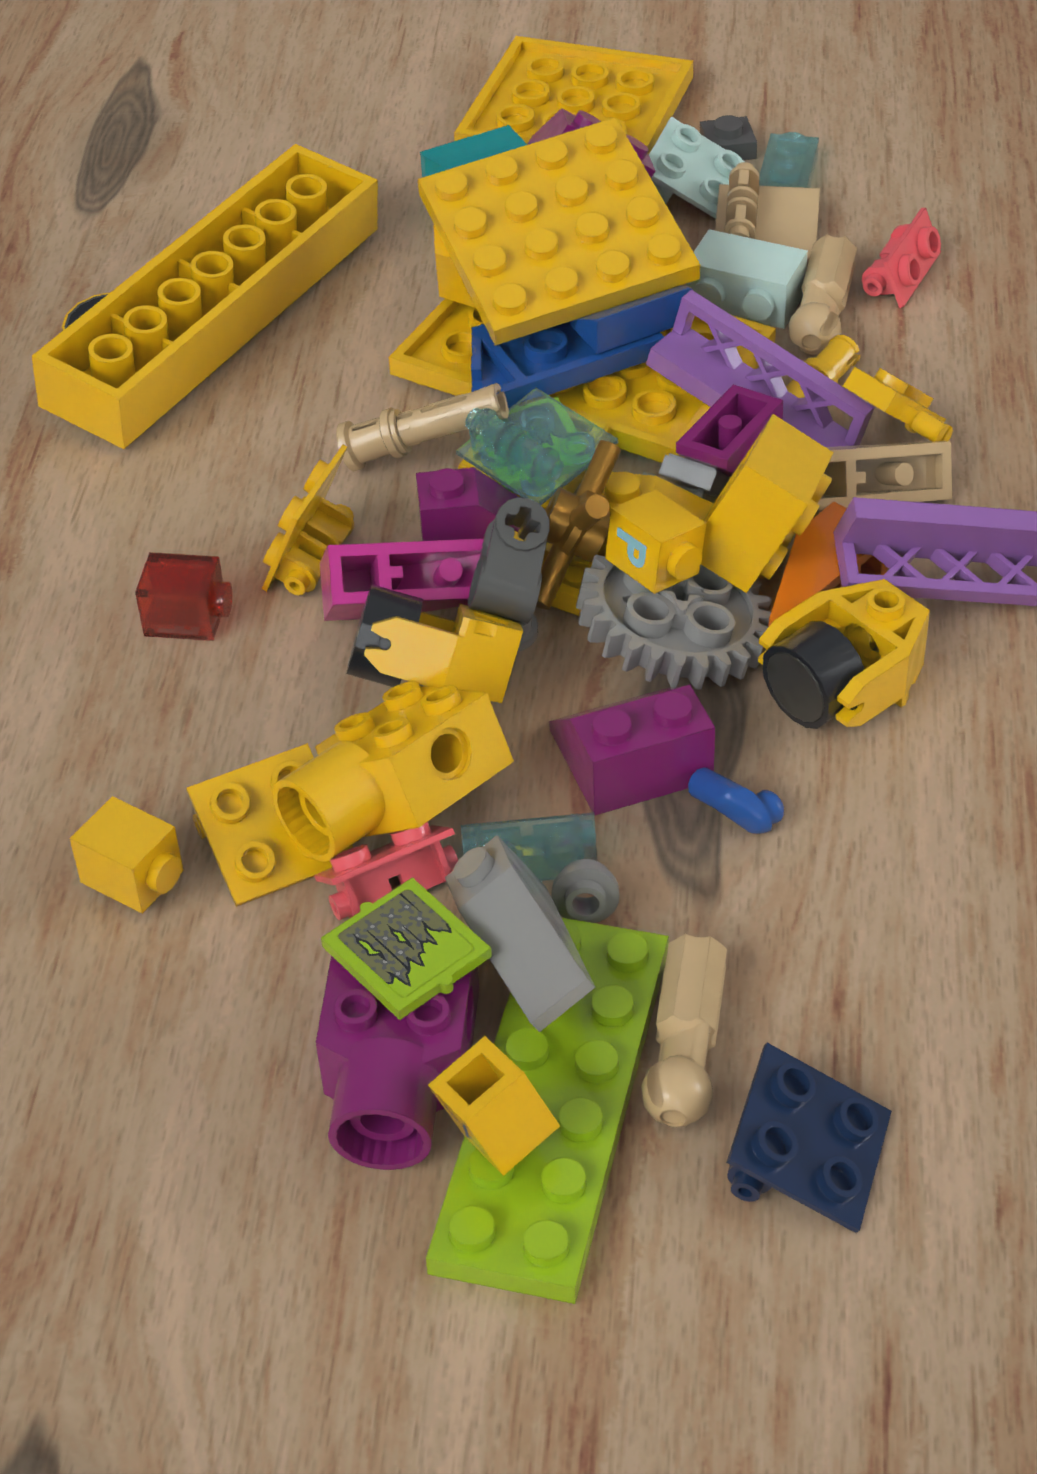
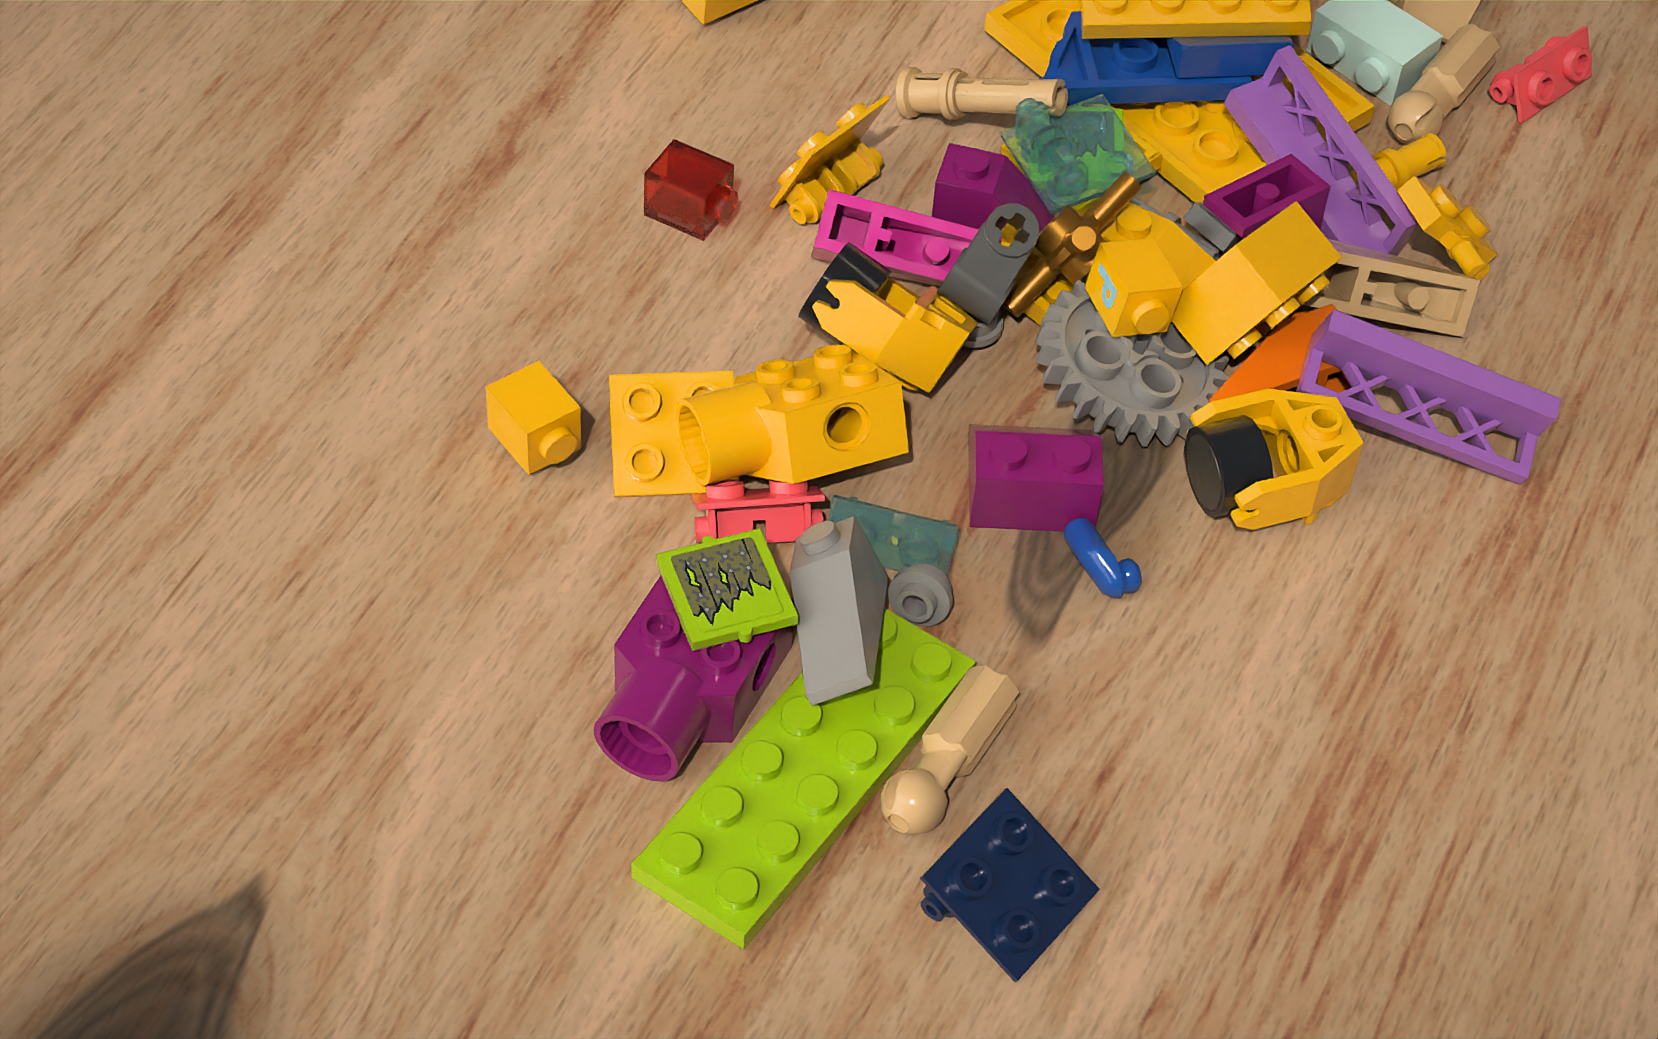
camera: 15 degrees right, 5 degrees up
yellow brick [428,1036,560,1176] -> none

